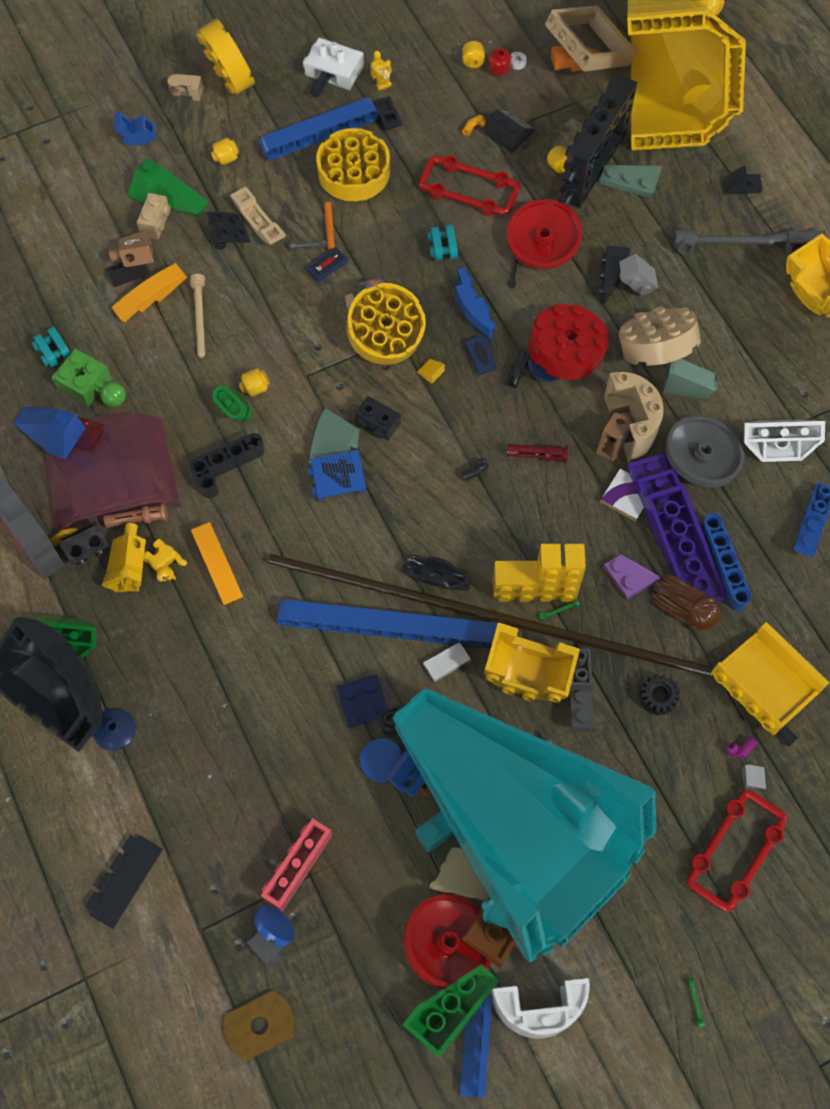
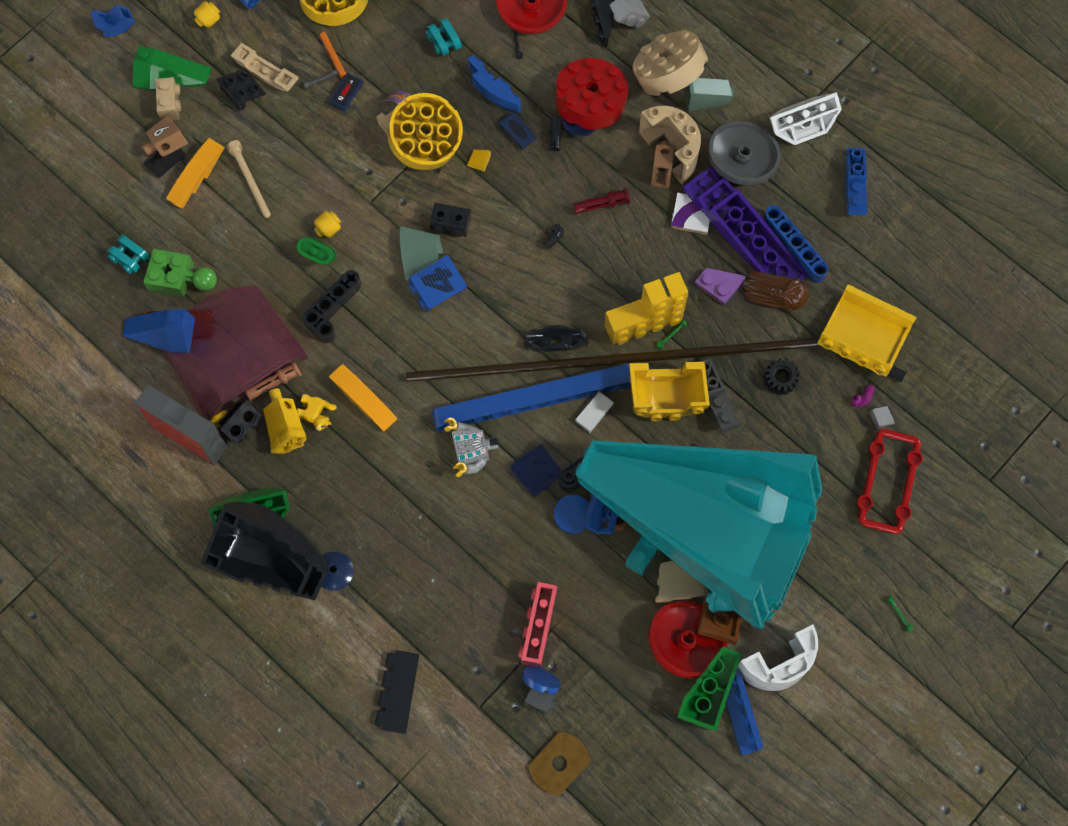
camera: 20 degrees left, 5 degrees up
none -> torso [444,418,498,477]

